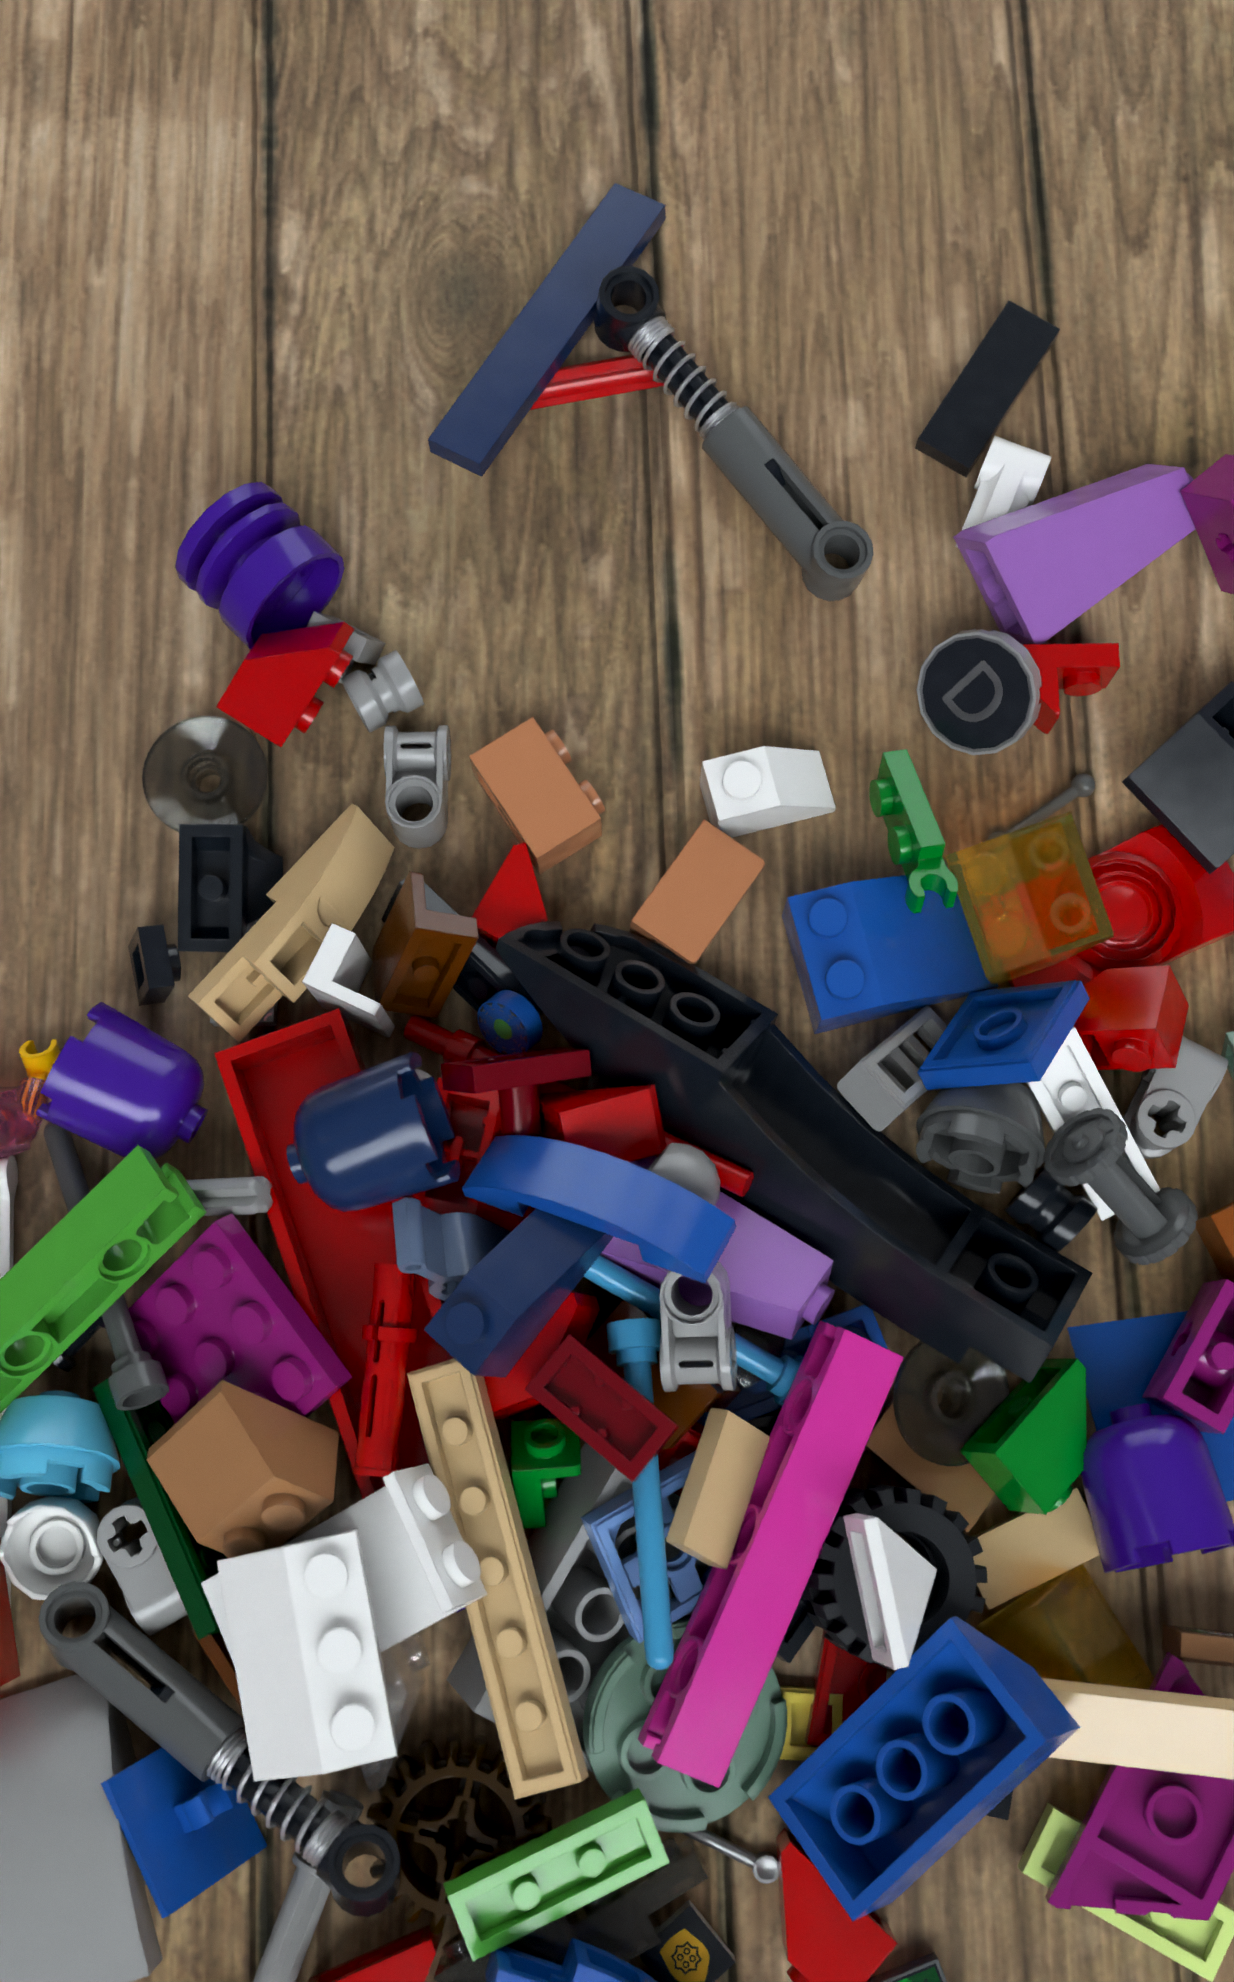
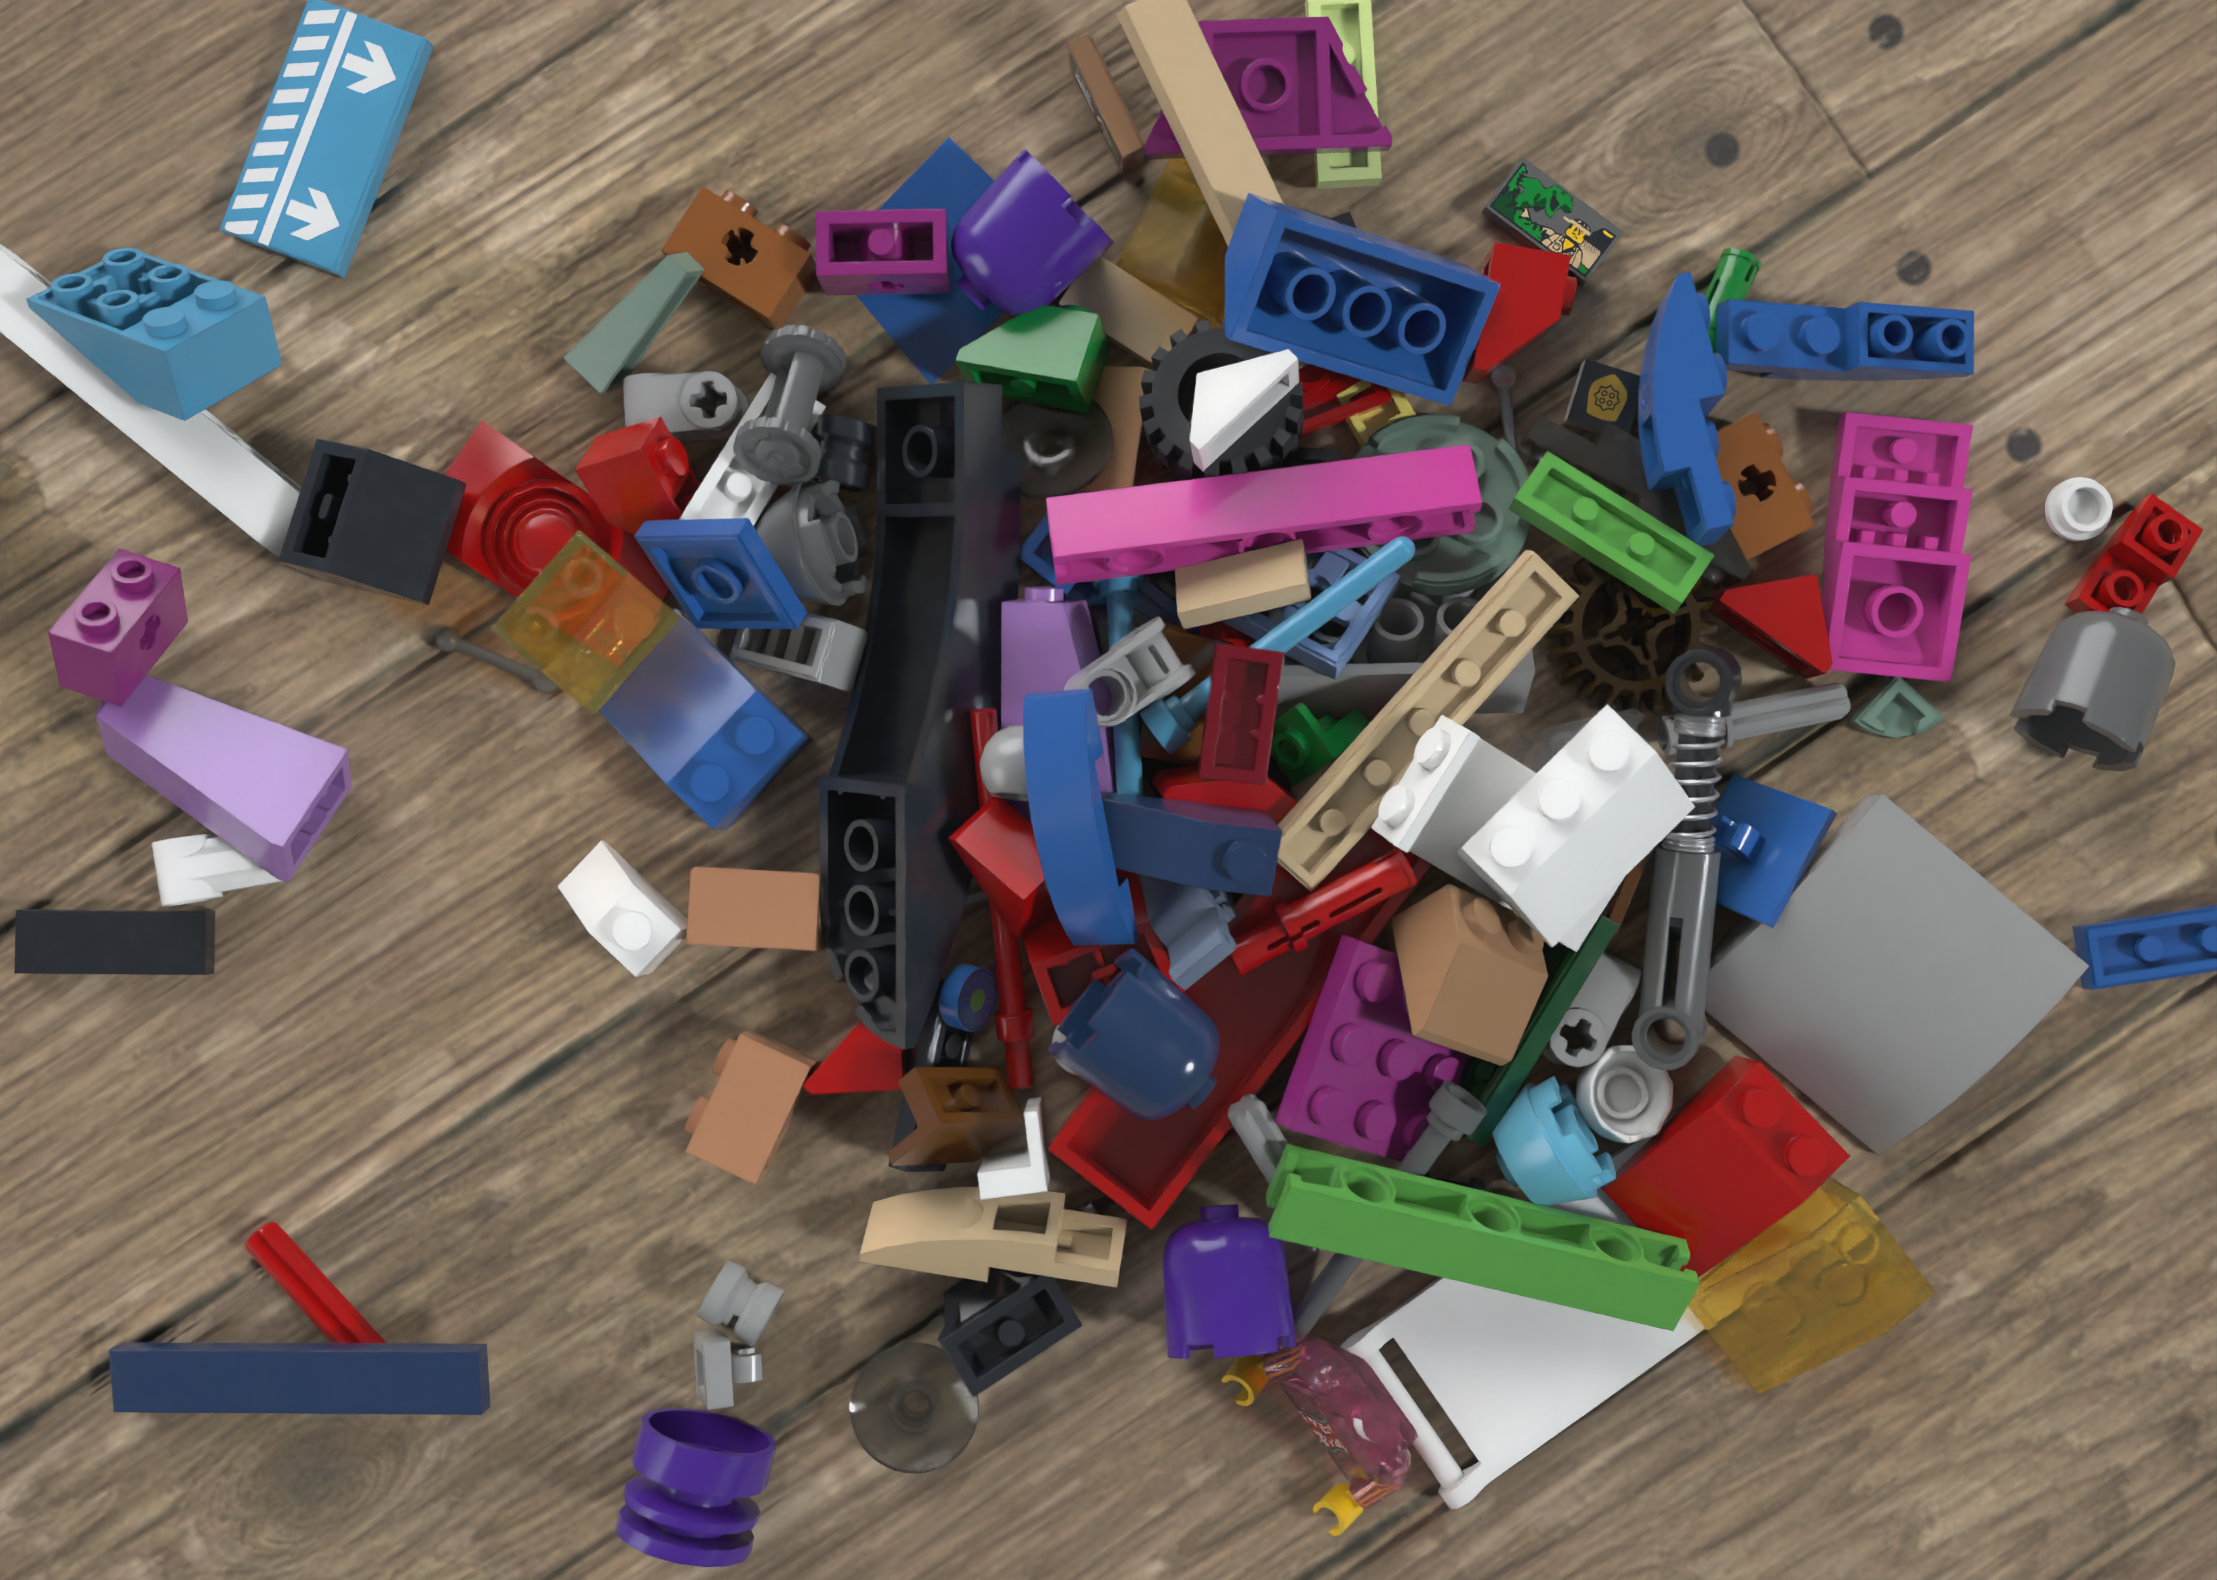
camera: 120 degrees left, 10 degrees up
black plate [128,924,181,1006] -> none
red slope [216,622,355,747] -> none
light grey piece [383,725,451,849] -> none
dark red tile [441,1047,592,1135] -> none
piece [594,266,874,601] -> none
green plate [869,749,958,913] -> none
black tile [916,629,1042,755] -> none
red slope [1022,643,1120,734] -> none

